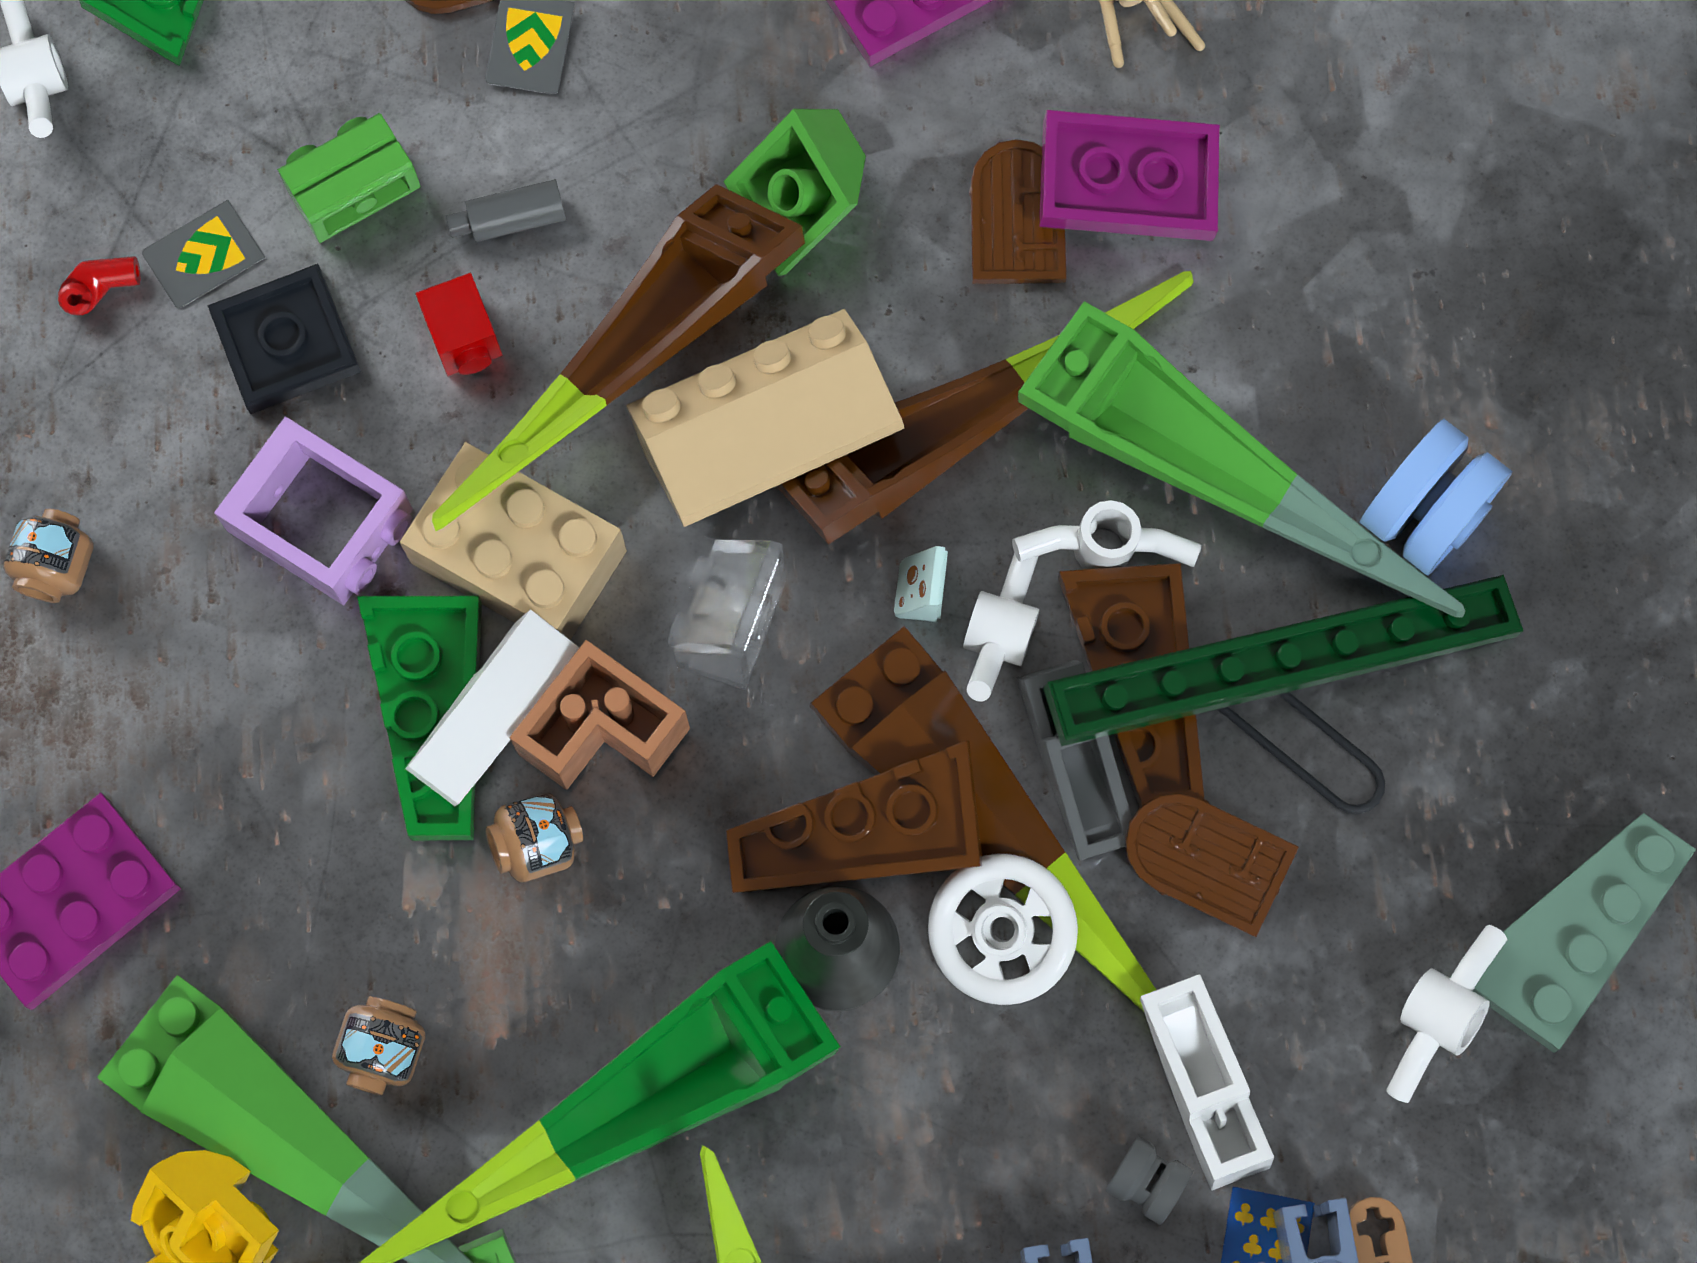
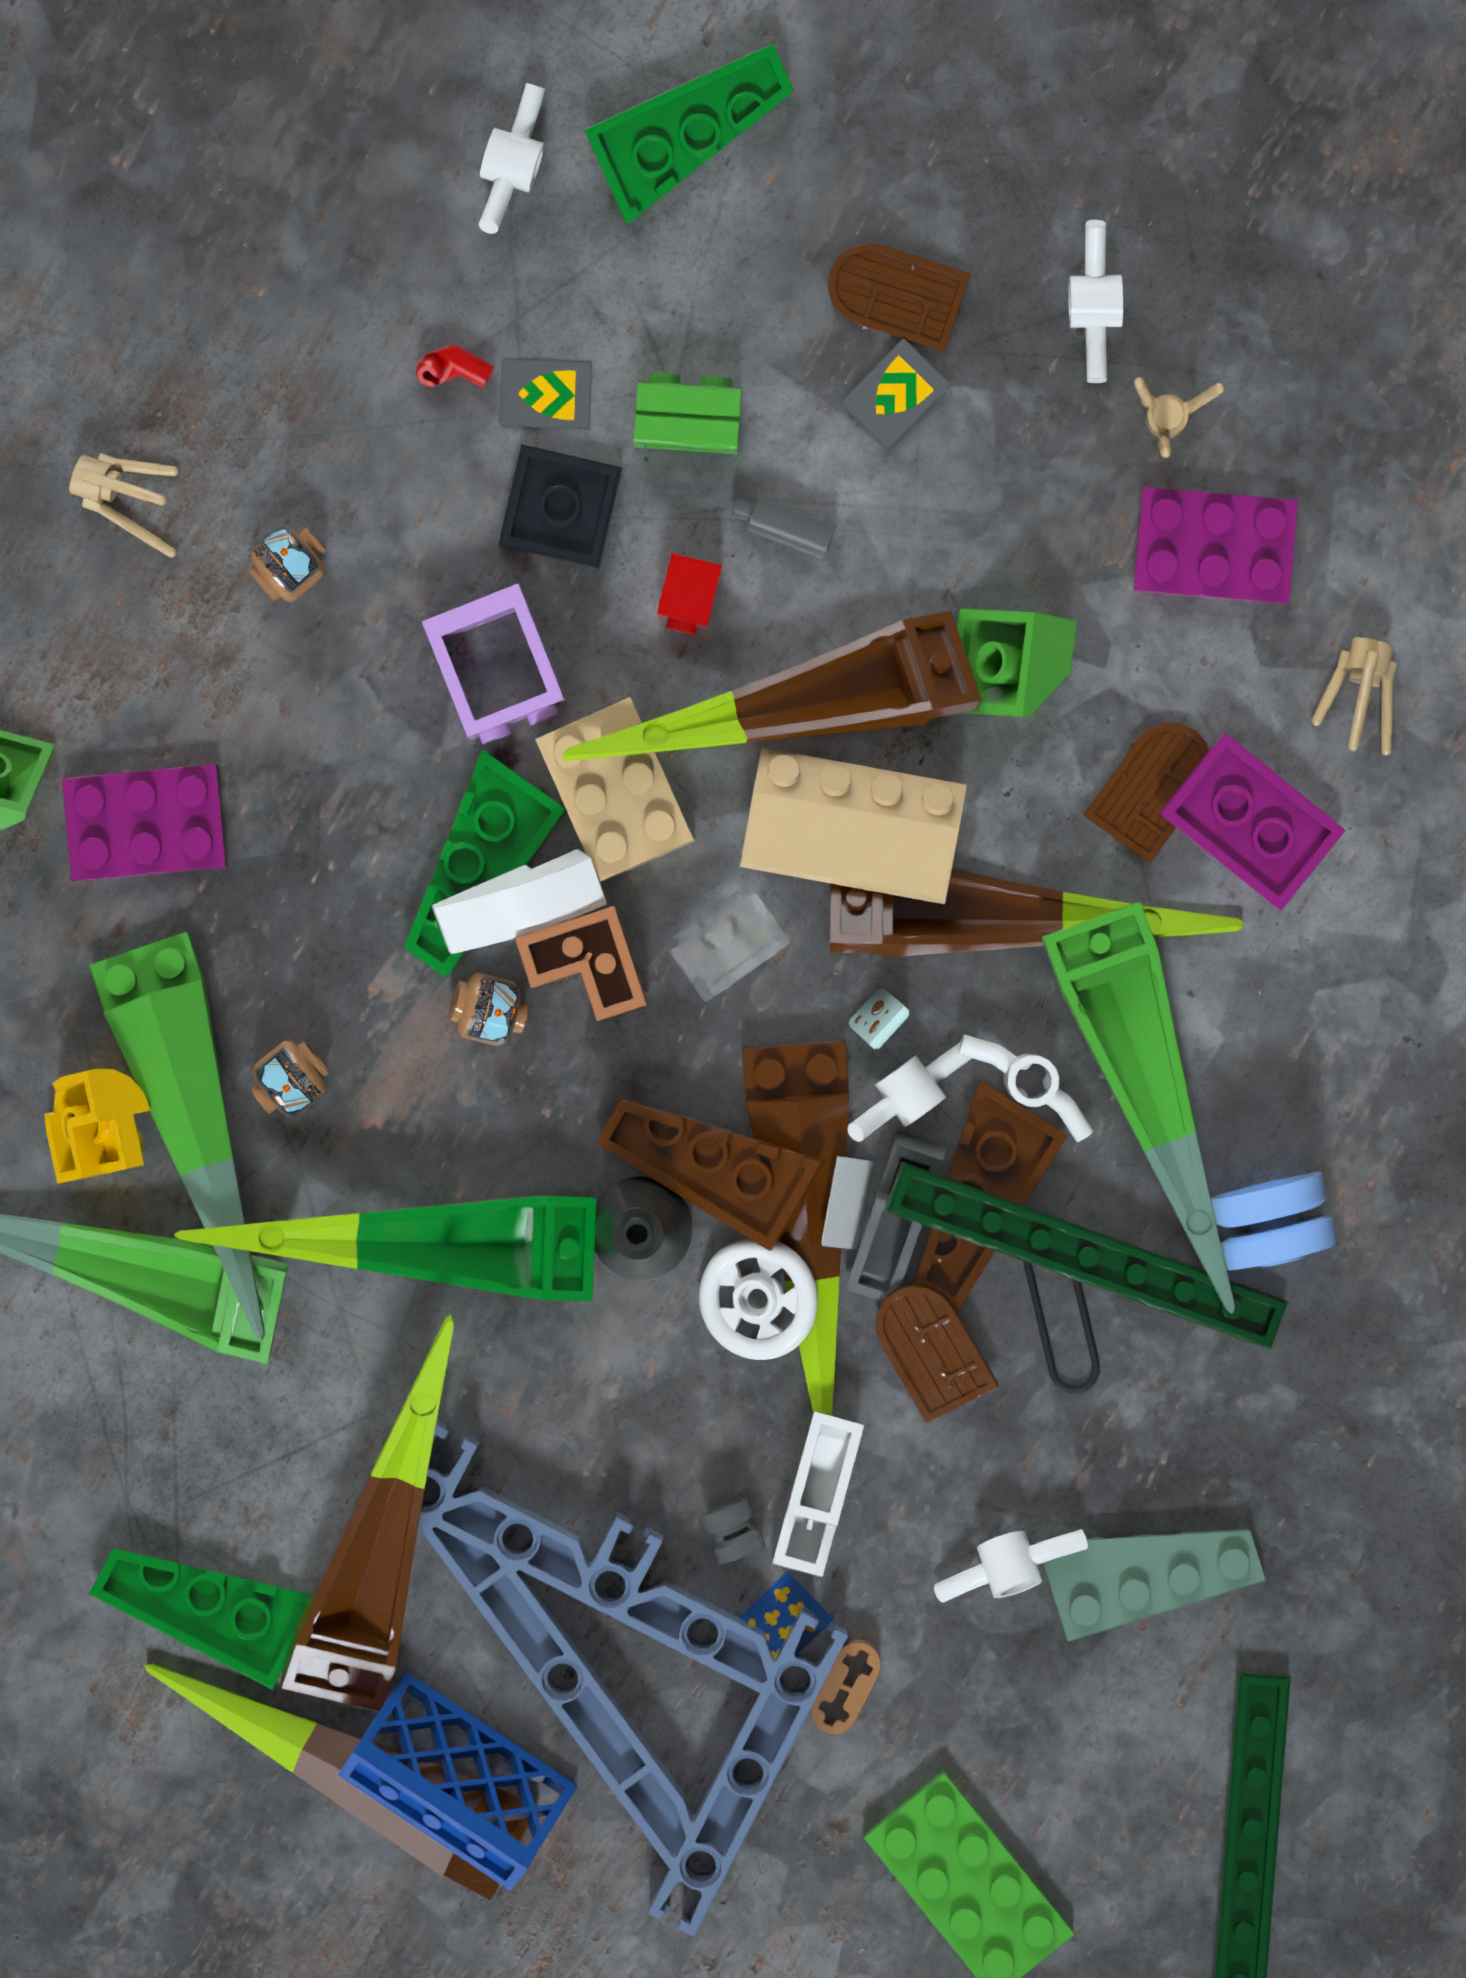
camera: 30 degrees right, 15 degrees up
none -> white sticker [821,1156,874,1250]

